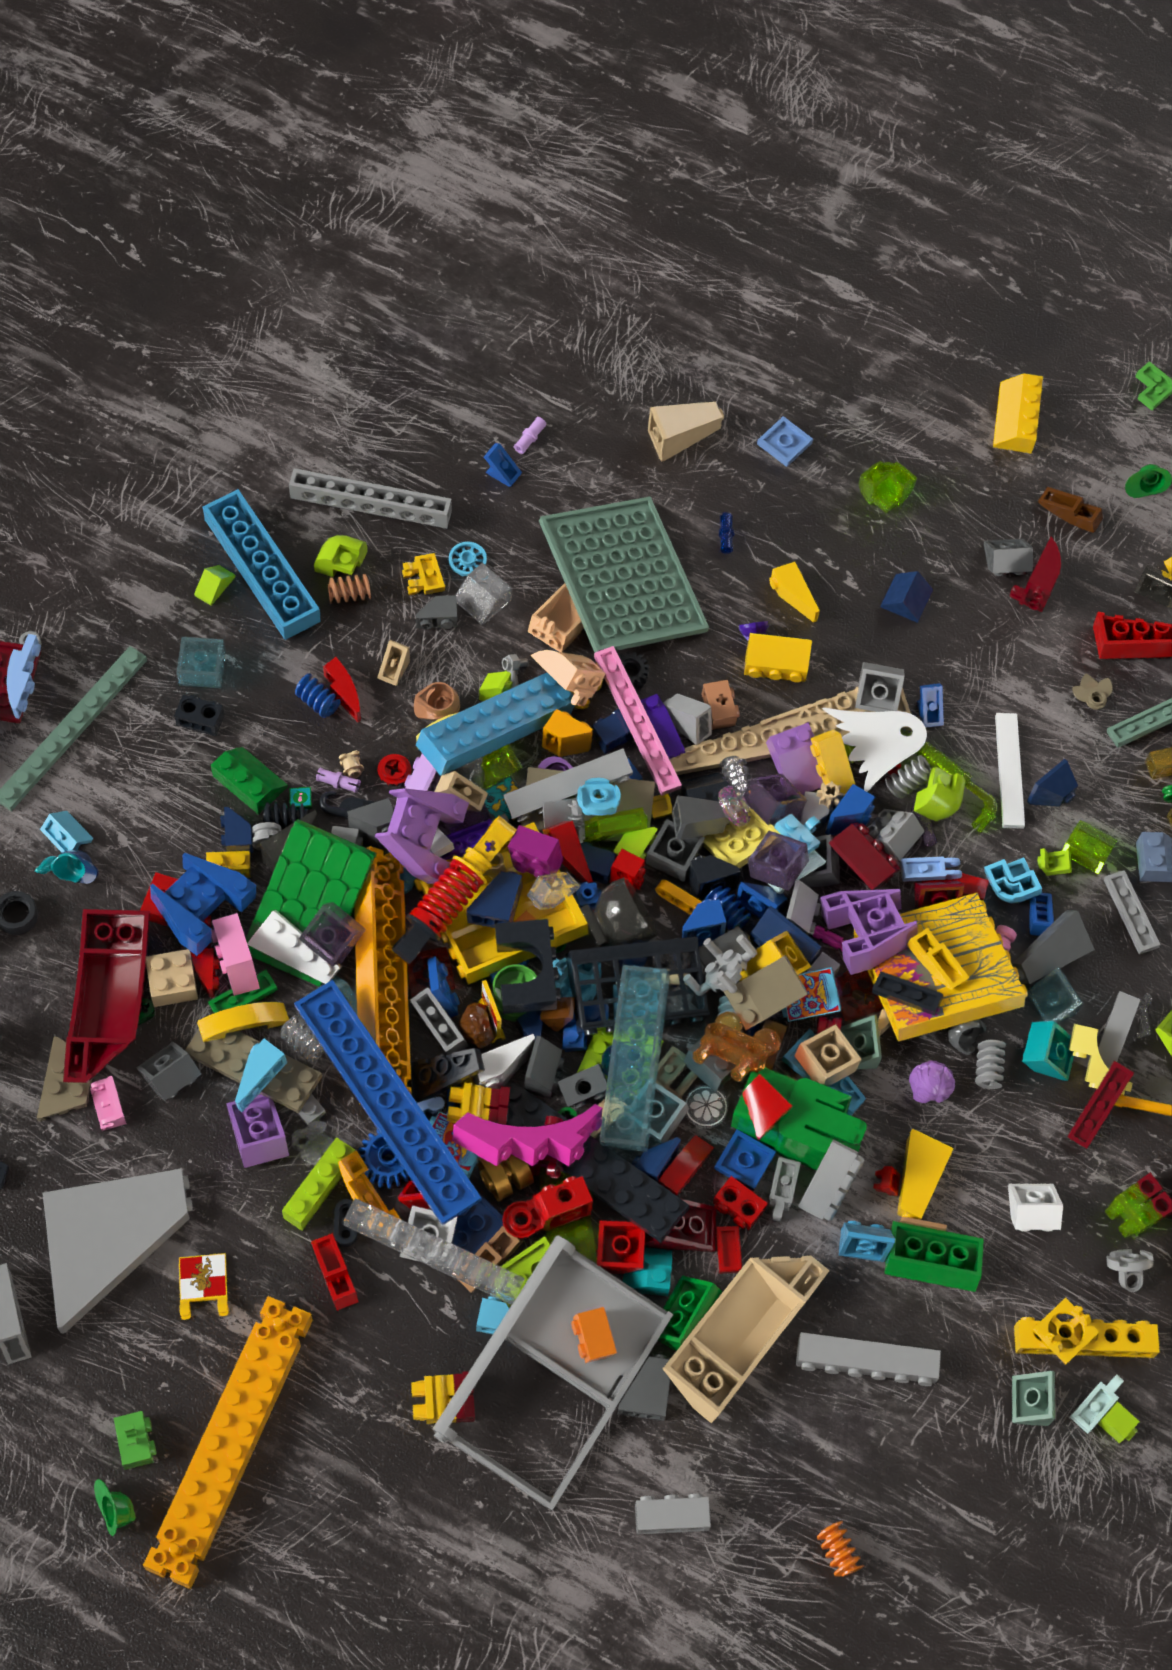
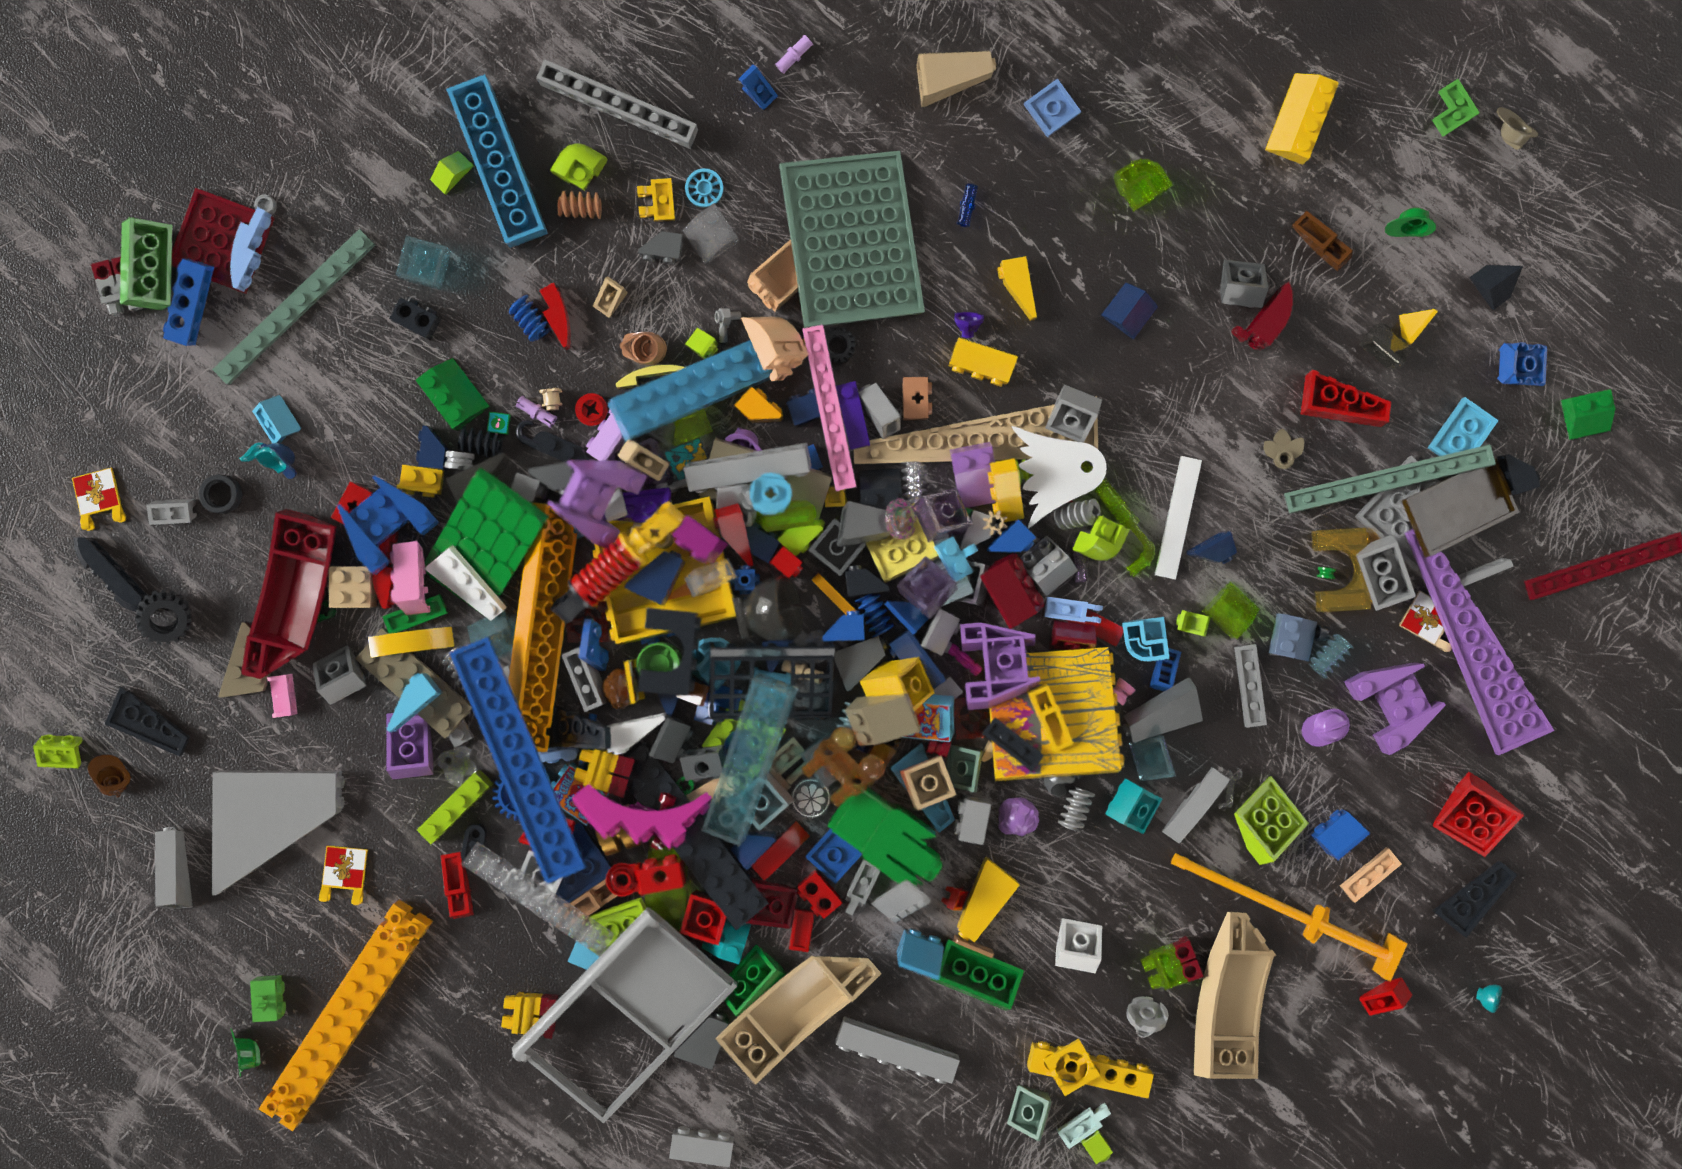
camera: 20 degrees right, 25 degrees up
brick [299,902,366,967] -> none
light orange slope [338,1150,406,1239] -> none
orange brick [571,1307,617,1363] -> none
light grey plate [683,935,757,996] -> none
red slope [742,1074,792,1140] -> none
blue slope [917,683,944,727] -> none
dark red plate [1067,1061,1134,1149] -> none
light yellow arch [1069,1024,1133,1094] -> none
none -> light grey brick [953,794,991,845]

